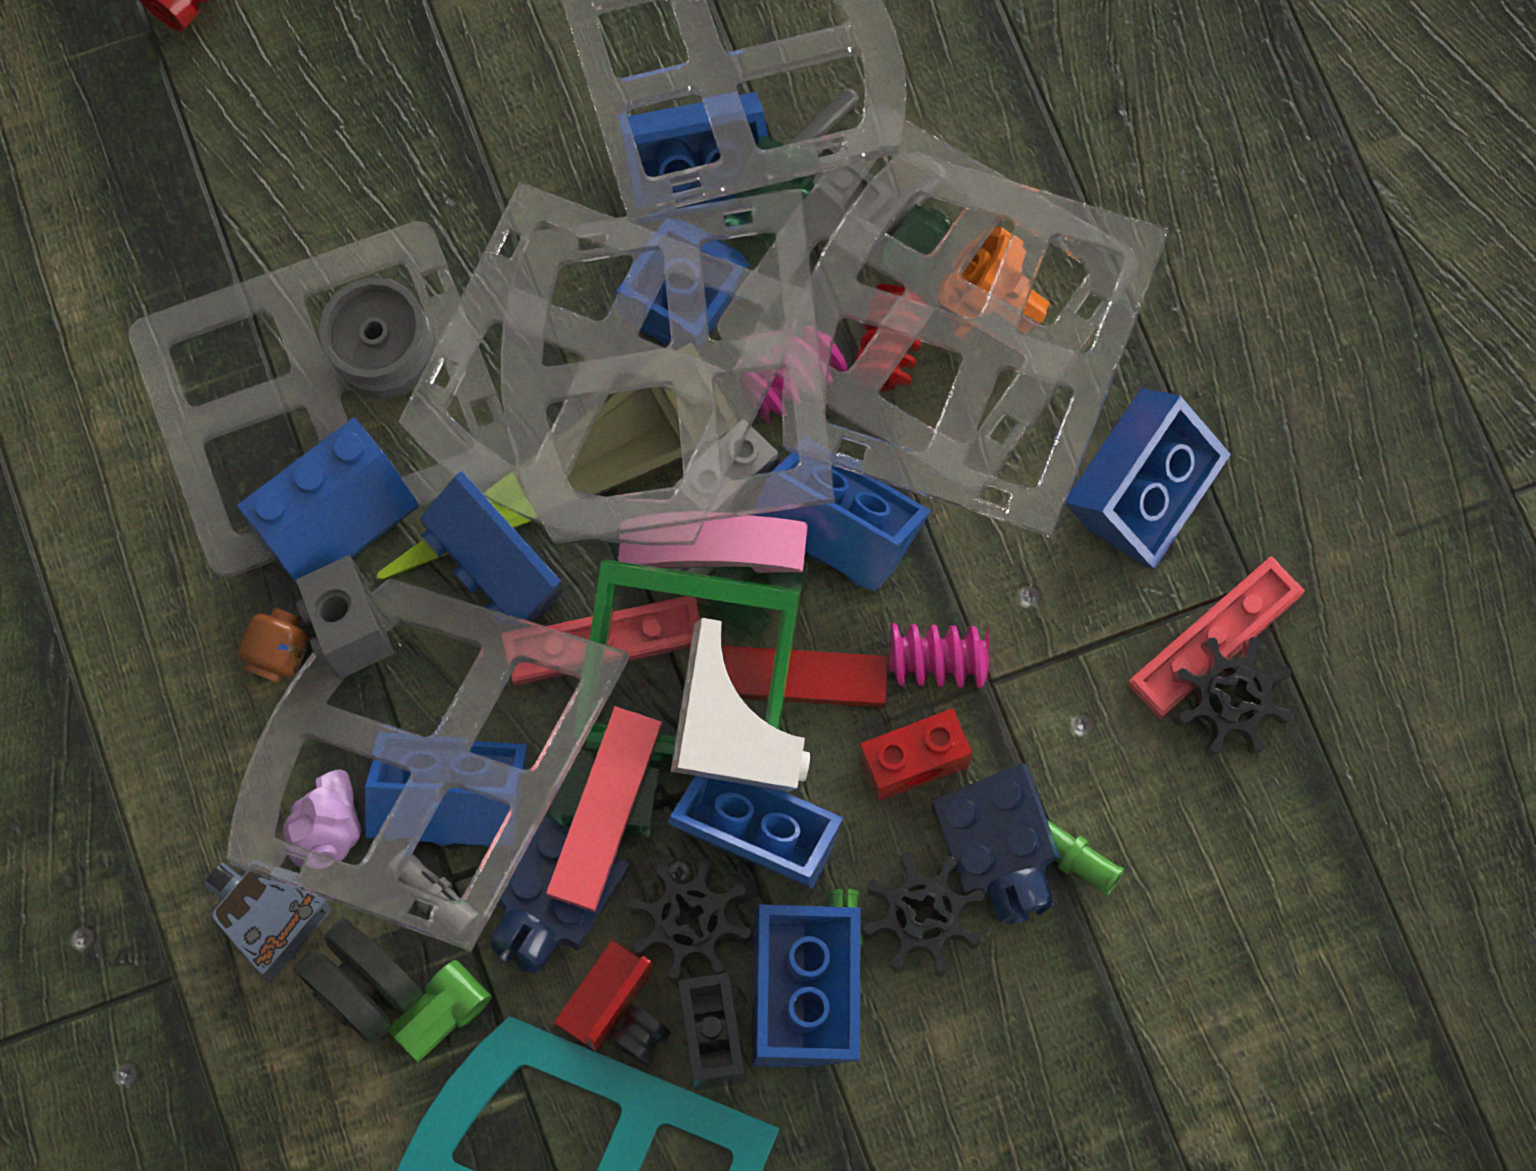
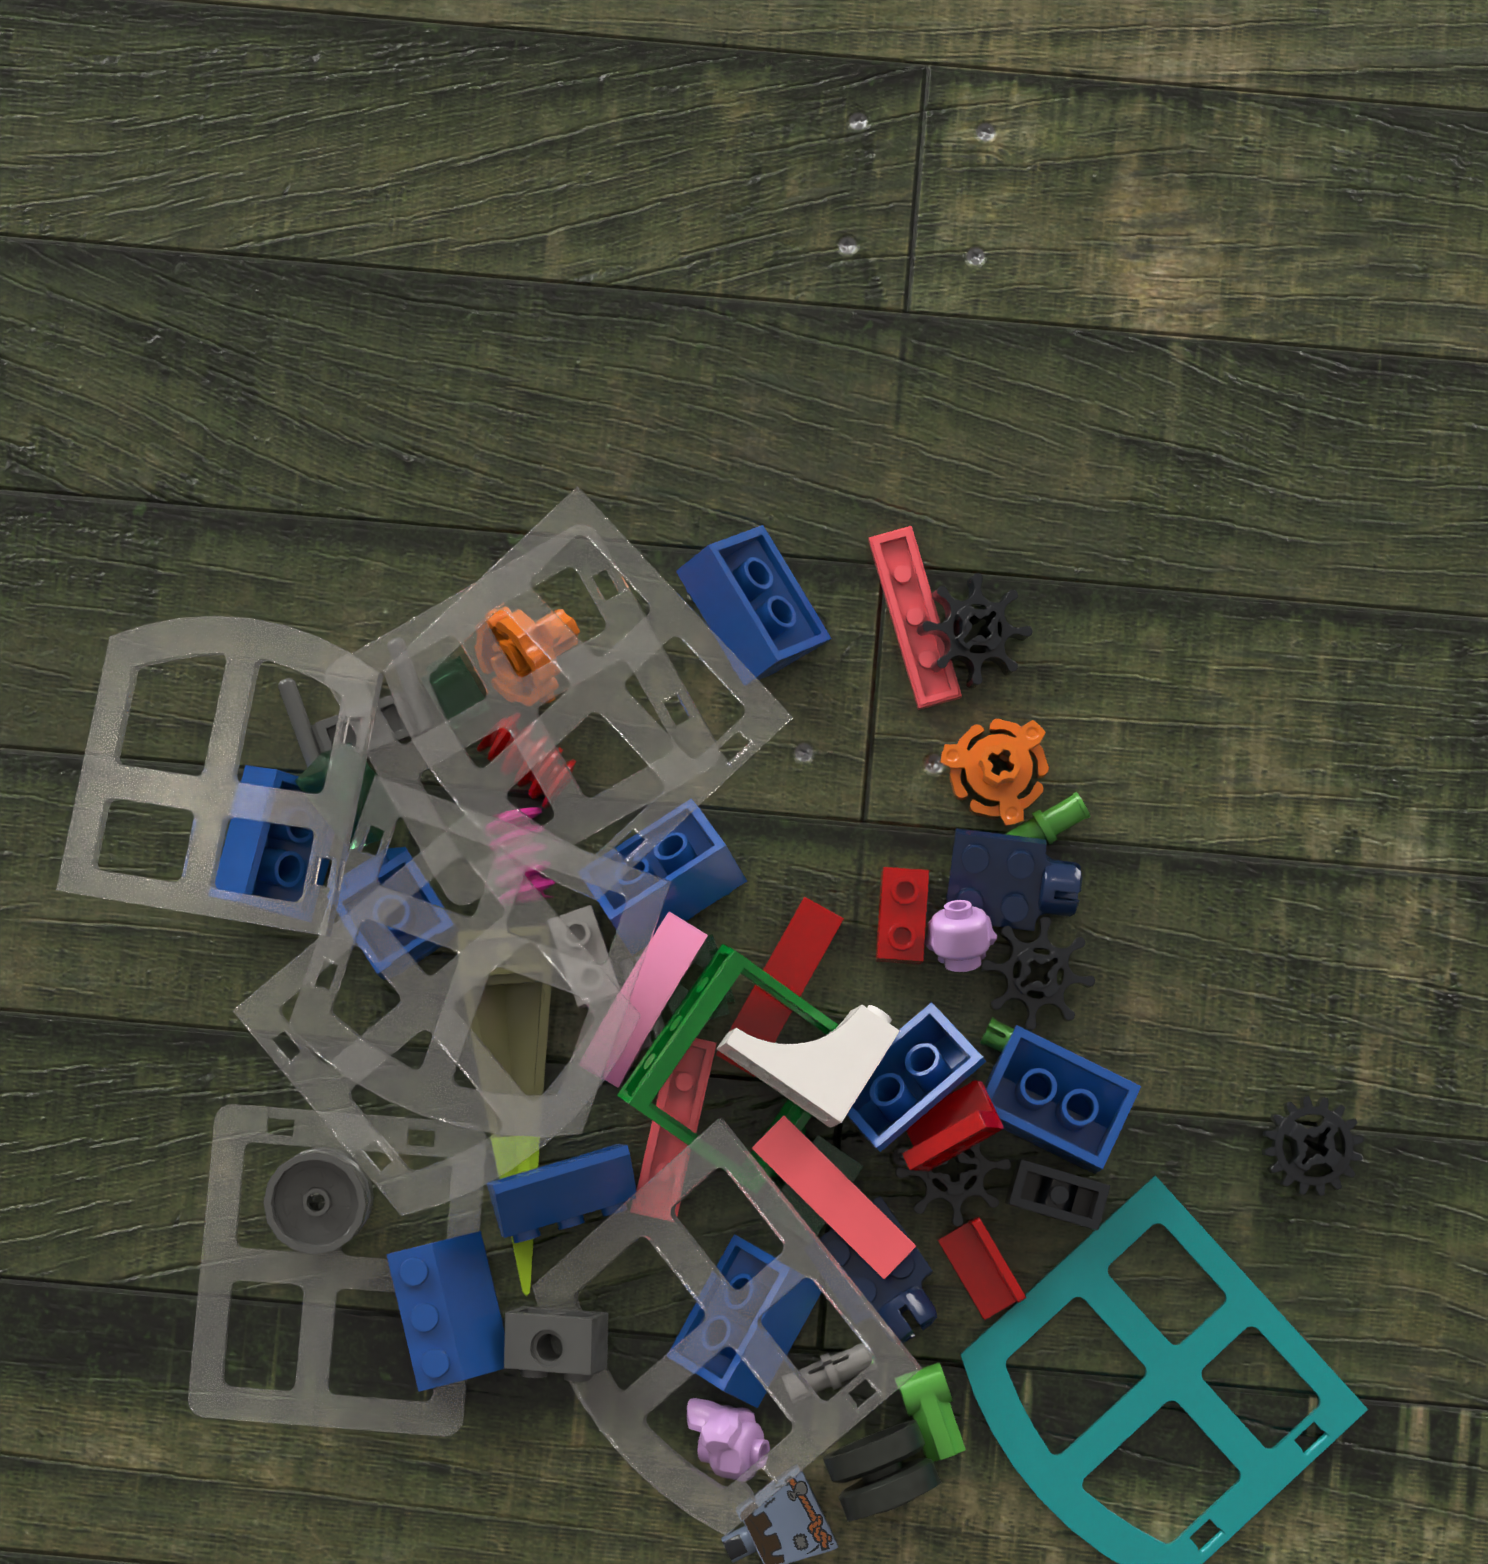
camera: 65 degrees left, 10 degrees up
dark orange head [238,607,310,683] -> none
black wheel [607,1004,671,1067] -> none
dark pink piece [889,623,990,689] -> none
none -> red panel [902,1080,1004,1171]
none -> lavender head [924,900,997,972]
none -> orange piece [940,719,1049,826]

